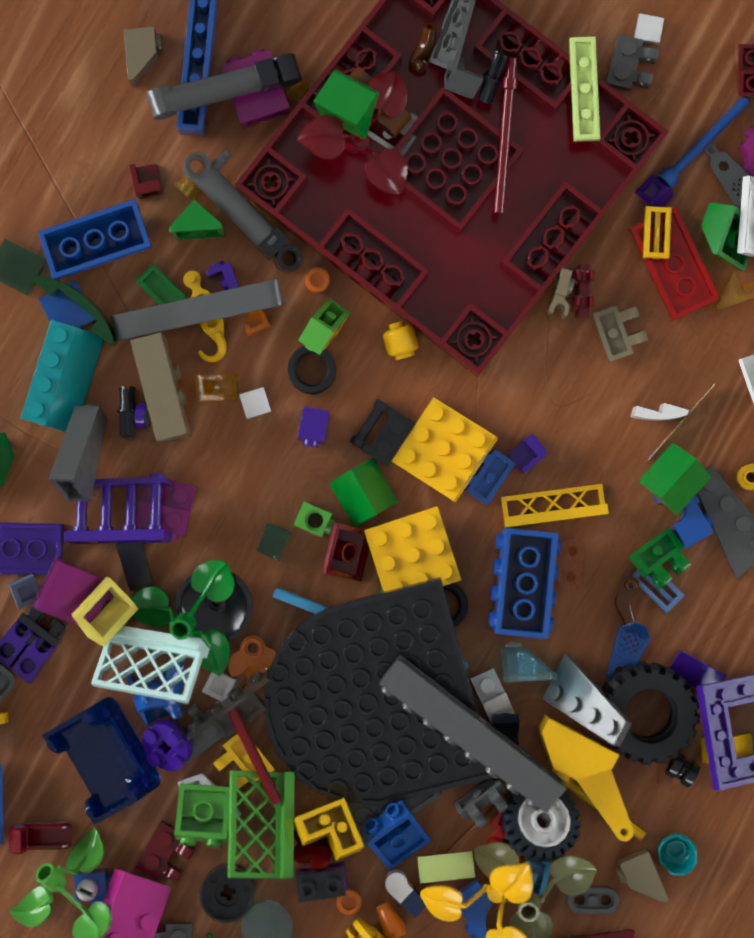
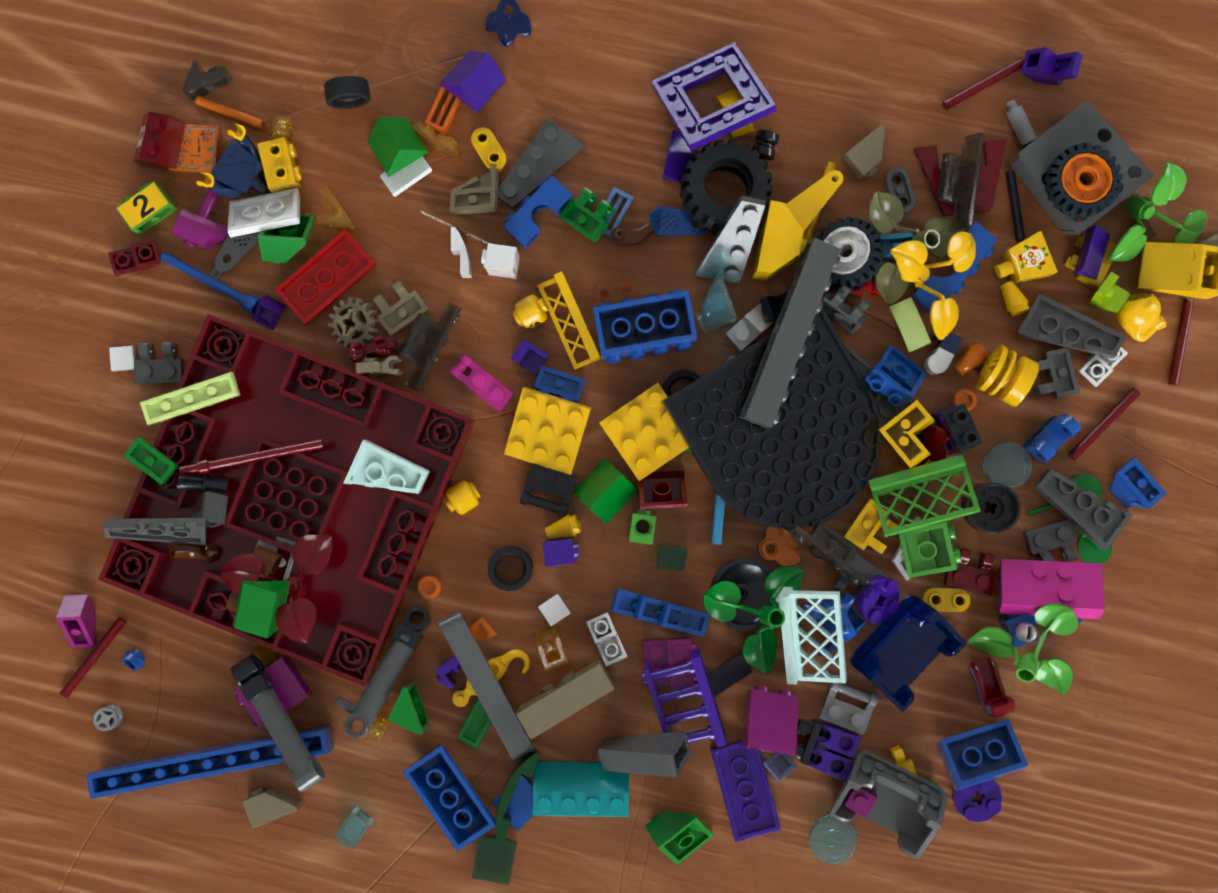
camera: 100 degrees left, 0 degrees up
light yellow tile [71,577,138,647] -> none
black axle [117,386,136,438] -> none
dark red panel [130,164,163,199] -> none
dark purple tile [134,403,150,429] -> none
white tile [202,672,237,703] -> none
dark red bar [227,707,282,805] -> none
bright green brick [298,298,351,355] -> none
green slope [638,443,711,516] -> none
yellow tile [643,206,672,260] -> none
teal hair [658,833,698,876] -> none
none -> green plate [123,437,179,485]
none -> dark tan gear [328,297,380,348]
none -> clear light blue brick [334,806,374,849]
none -> light aqua wing [343,439,430,494]
none -> clear smoke bracket [397,303,461,391]
none -> dark pink plate [449,353,515,412]
none -> dark tan wing [450,166,499,215]
none -> white brick [481,243,520,279]
none -> yellow head [513,294,549,329]
none -> yellow cone [545,514,582,540]
none -> white slope [586,612,628,667]
none -> blue slope [610,588,710,637]
none -> light grey plate [818,683,879,735]
none -> yellow plate [921,587,970,612]

